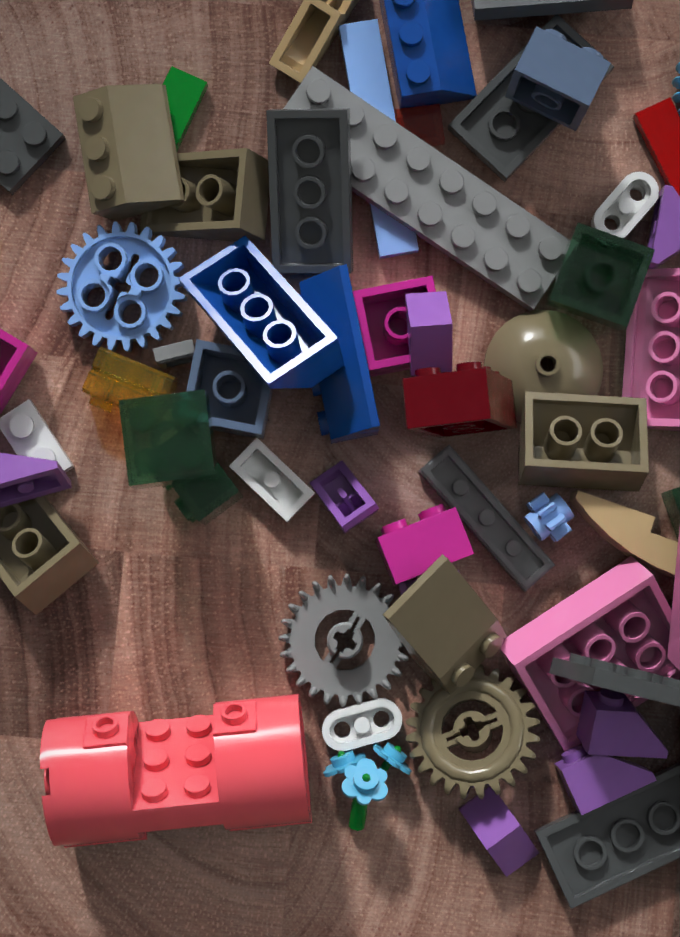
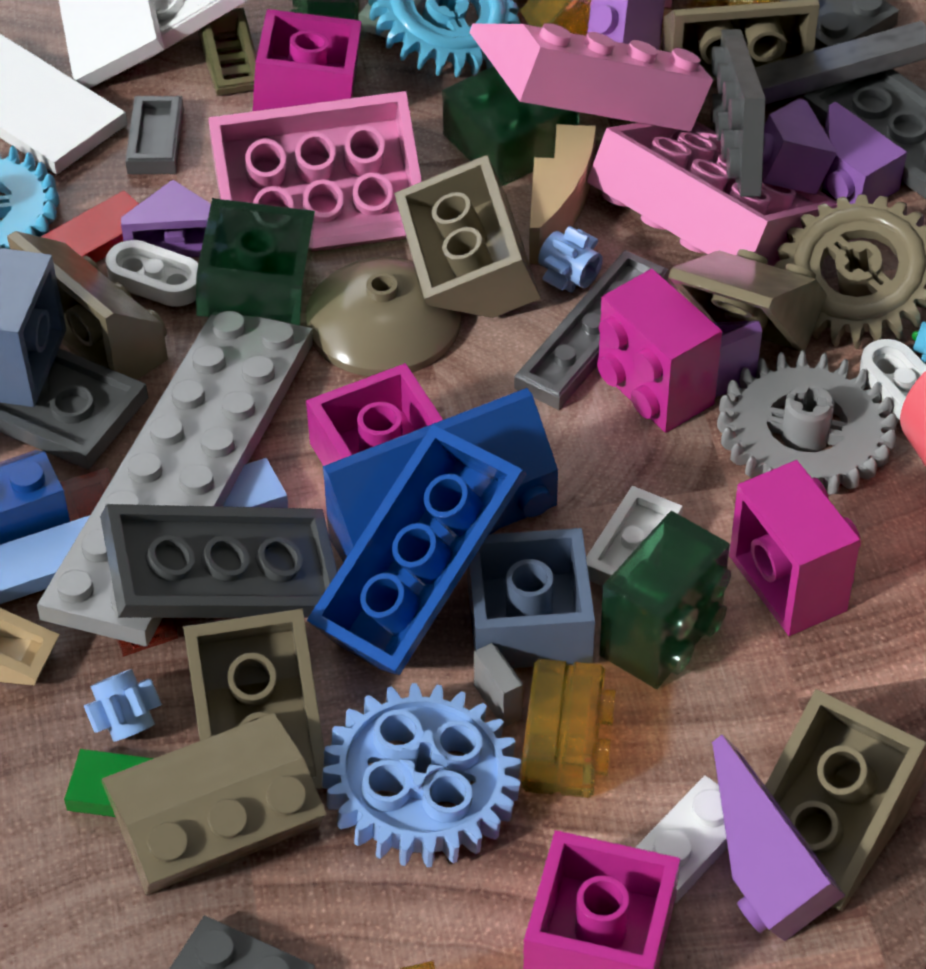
camera: 100 degrees left, 35 degrees down
clear green brick [119,389,219,490] -> none
medium lavender slope [310,461,379,534] -> none
dark red brick [402,362,517,438] -> none
medium lavender slope [405,291,452,376] -> none
none -> dark tan slope [7,231,168,380]
none -> light blue gear [84,669,162,742]
none -> dark pink brick [729,460,861,636]

